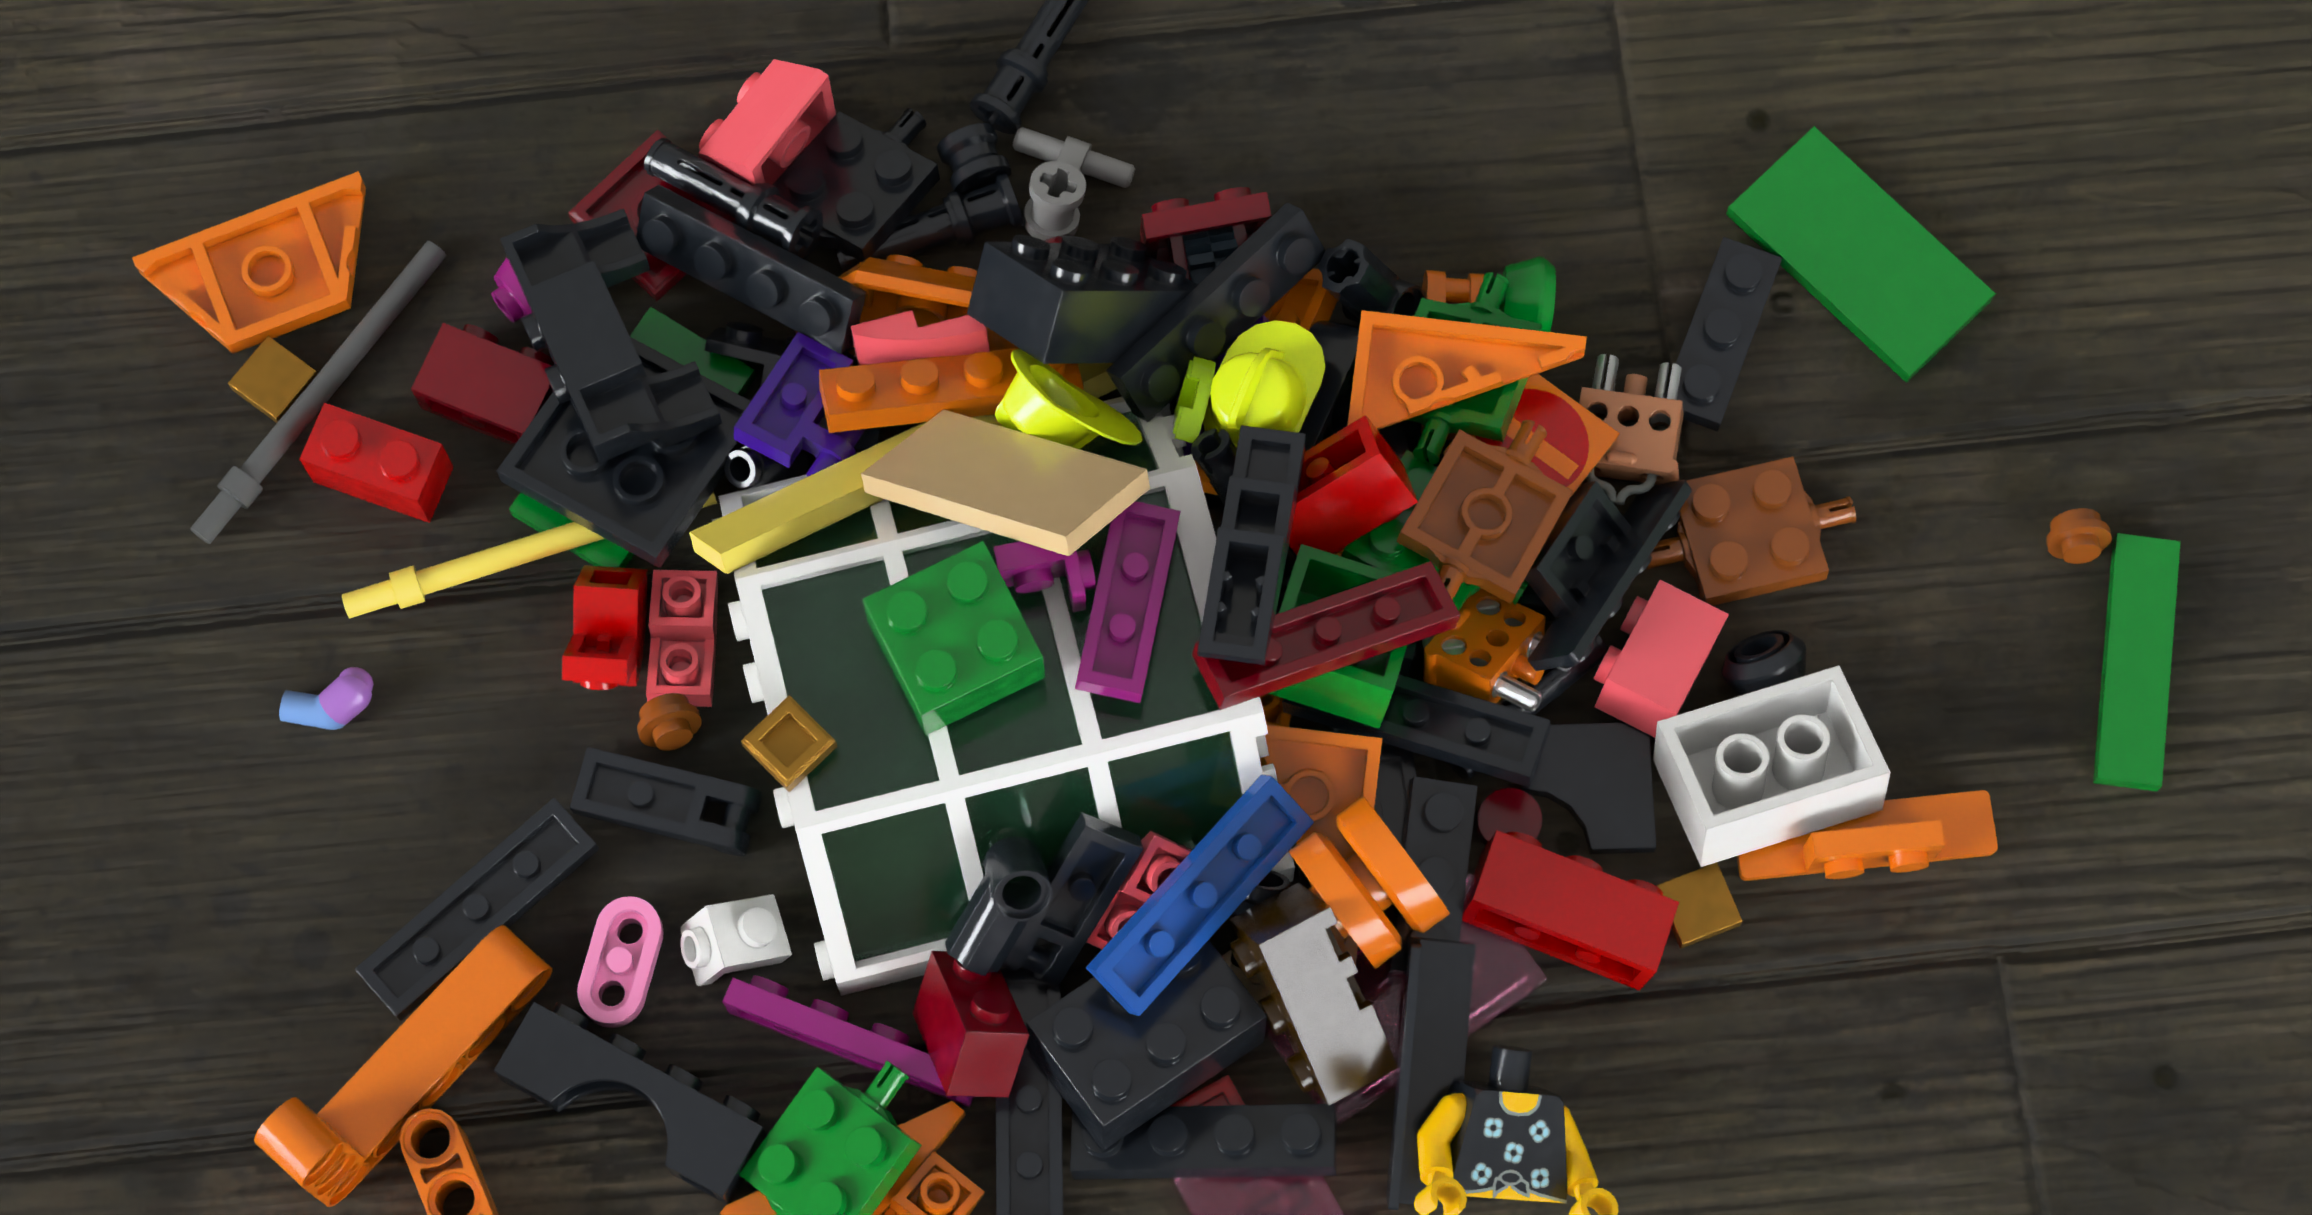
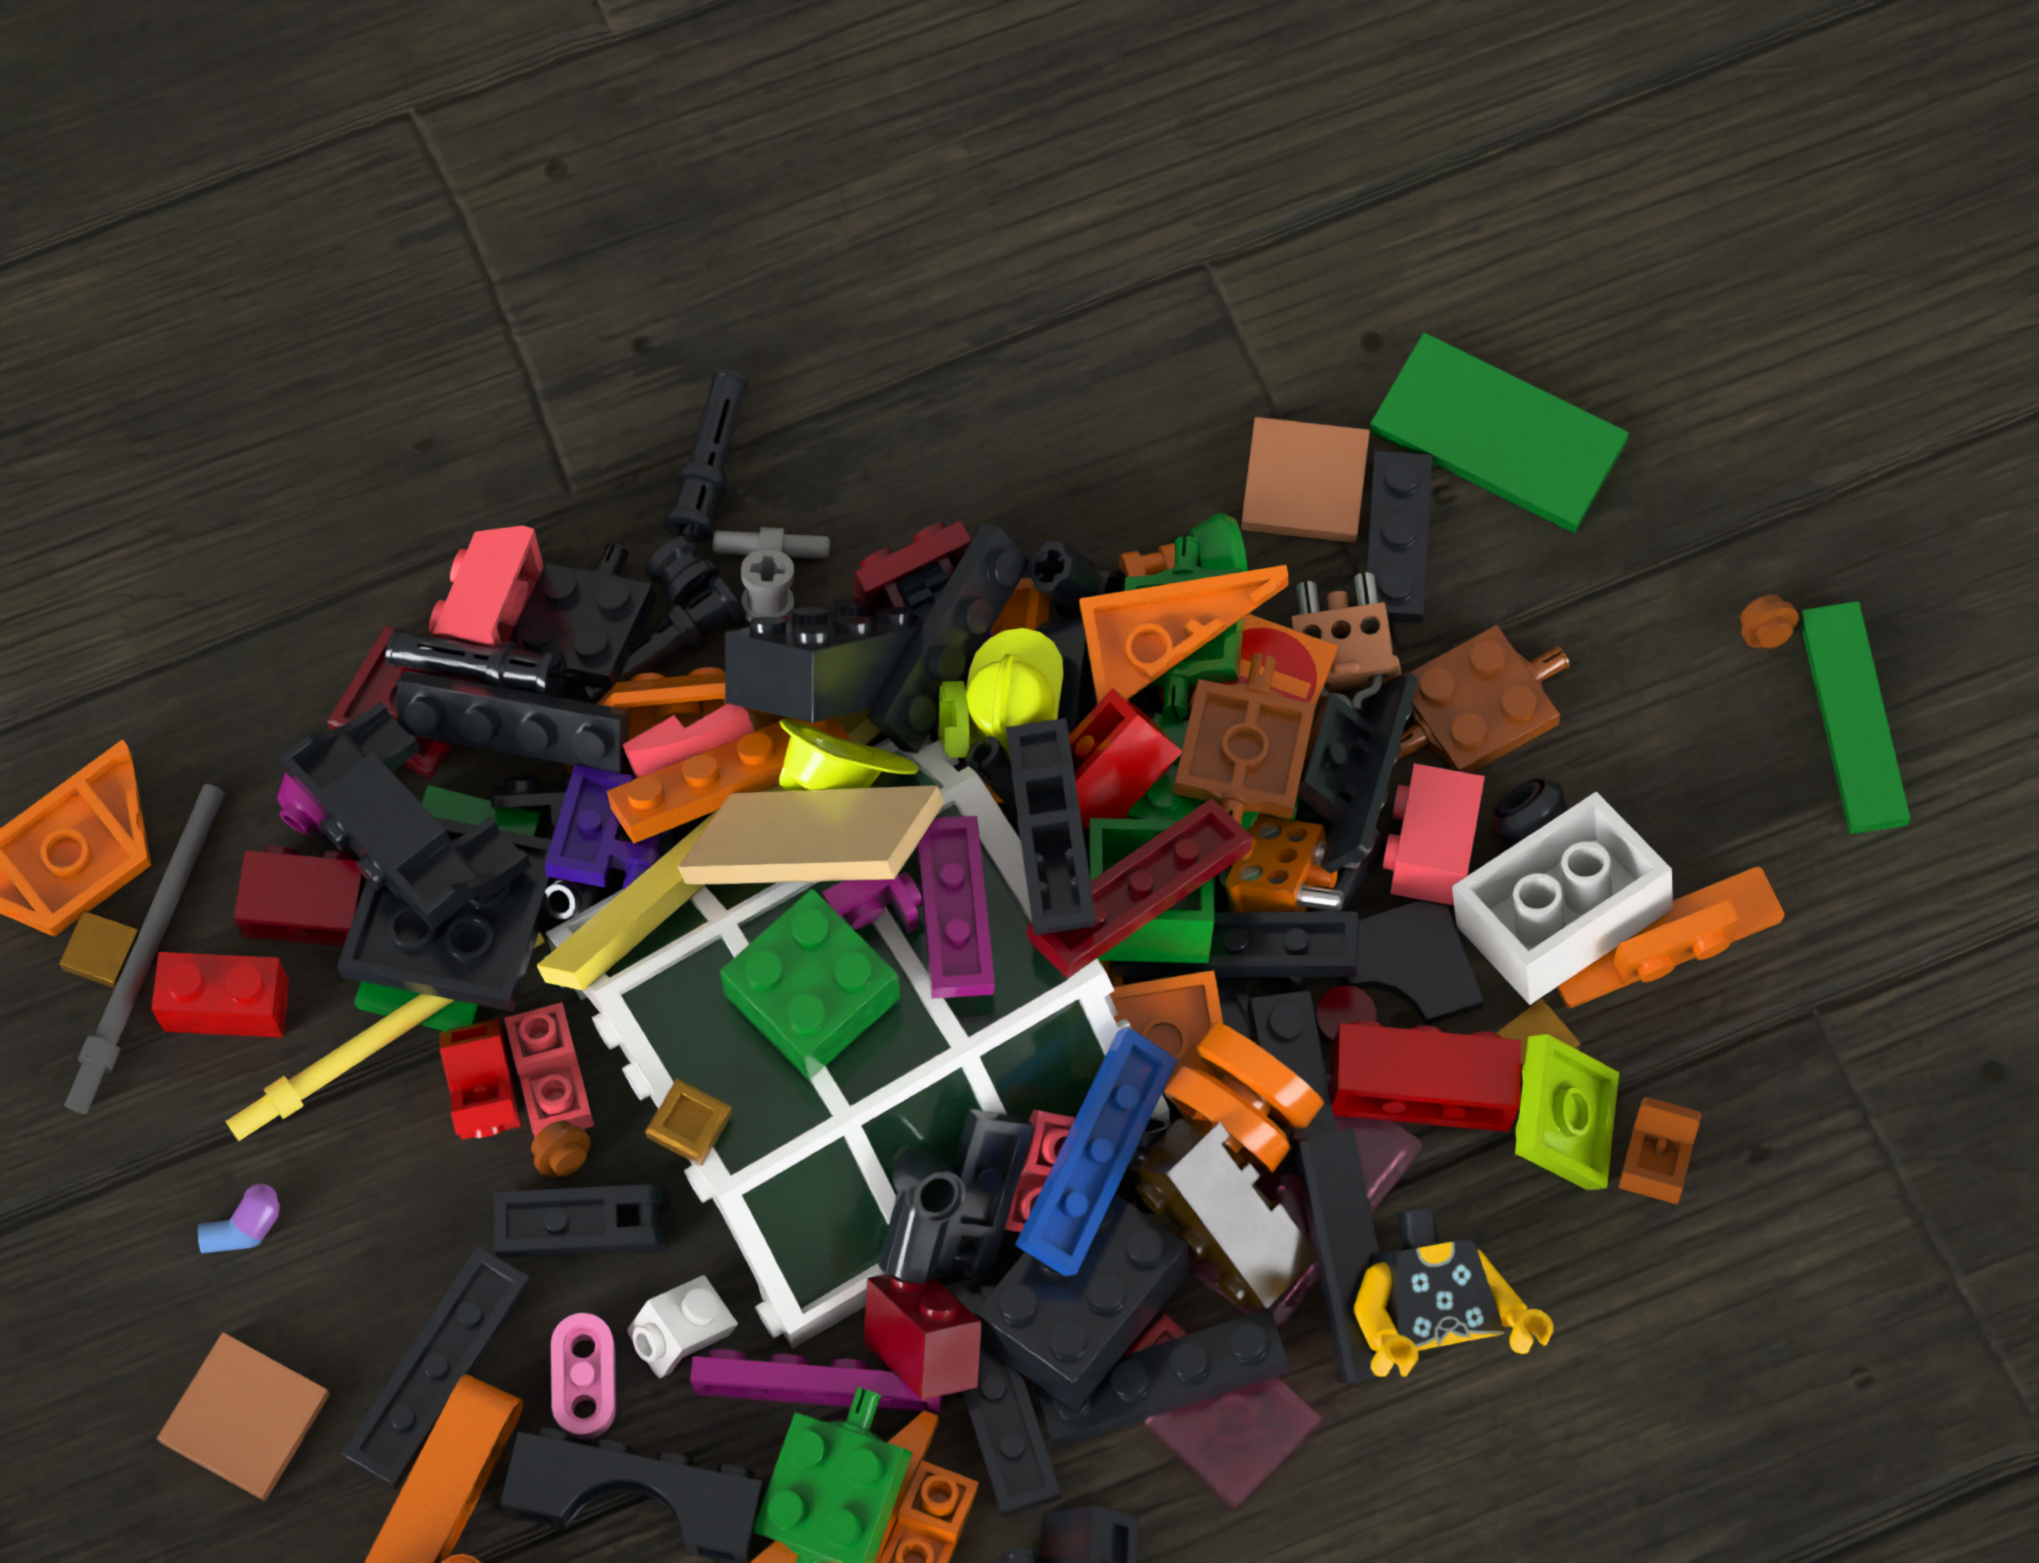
camera: 15 degrees left, 5 degrees down
none -> nougat tile [157,1332,330,1502]
none -> nougat tile [1241,417,1370,543]
none -> lime plate [1515,1034,1619,1190]
none -> dark orange bracket [1618,1097,1701,1204]

